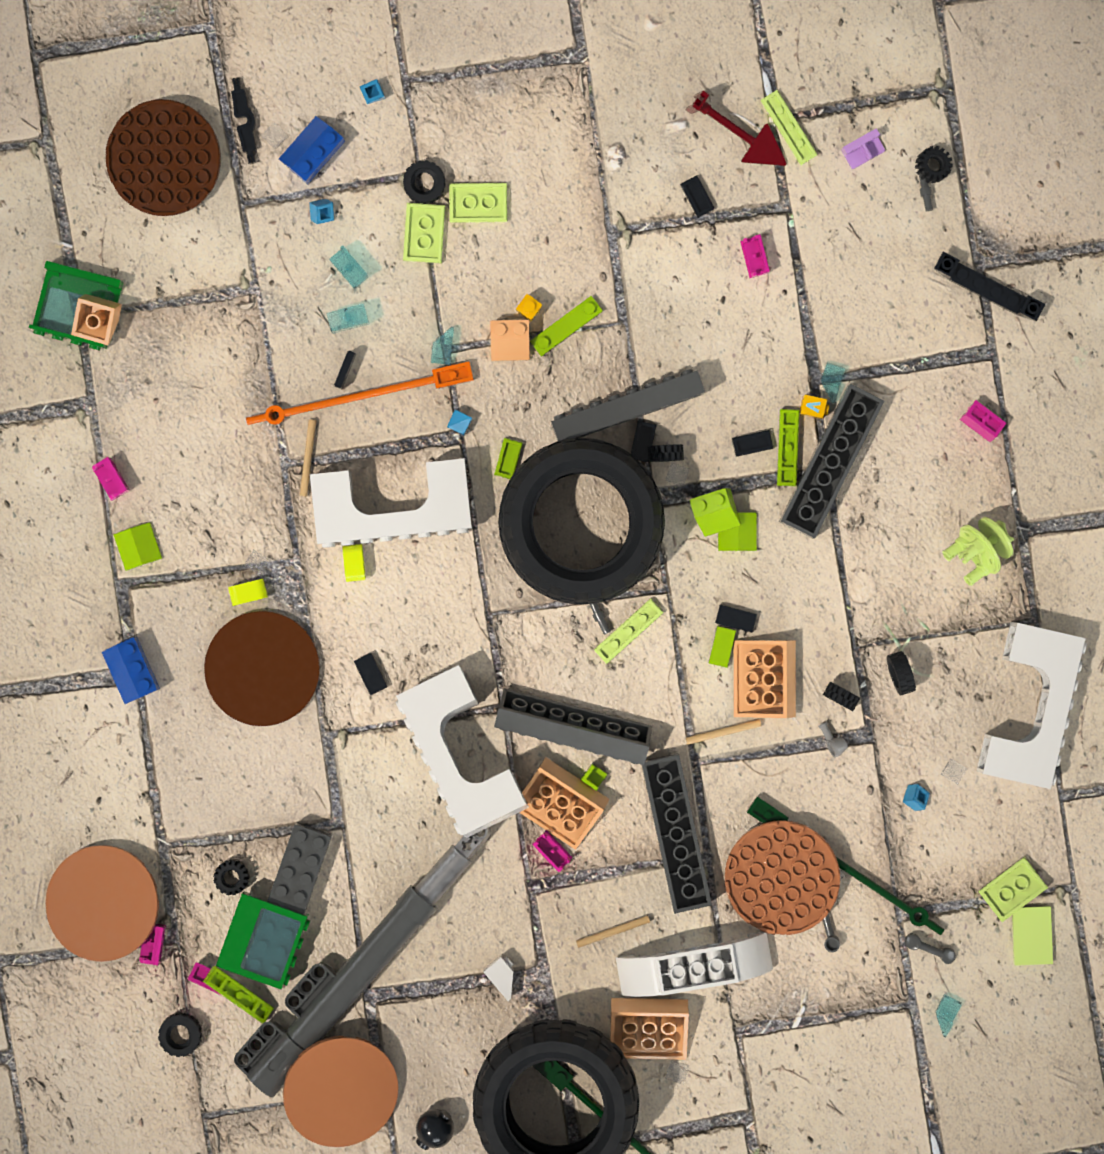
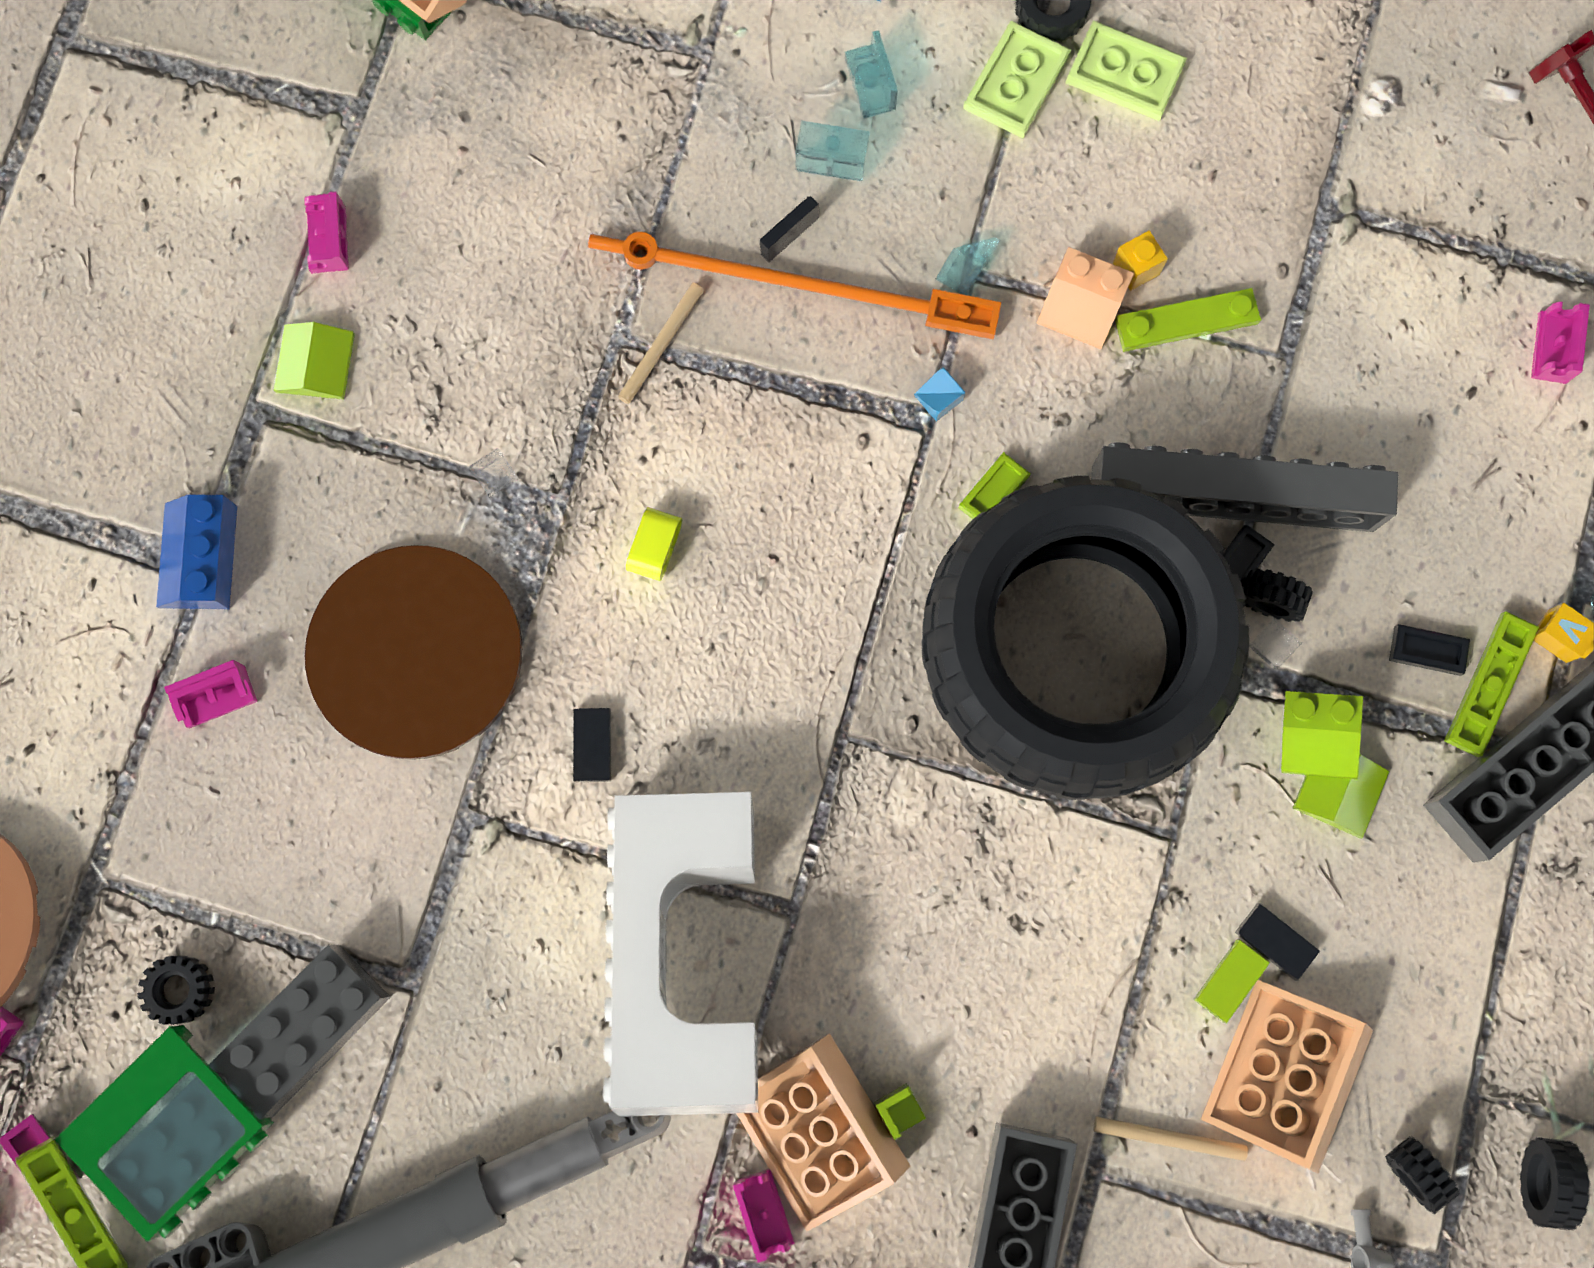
camera: 30 degrees right, 10 degrees down
neon yellow beam [228,579,268,606] -> none
white arch [310,458,472,548] -> none
dark grey brick [494,688,653,765] -> none
dark grey bar [589,603,611,635] -> none
yellowish green tile [594,598,663,664] -> none
black tile [680,175,715,218] -> none
none -> dark pink hinge [164,660,257,729]

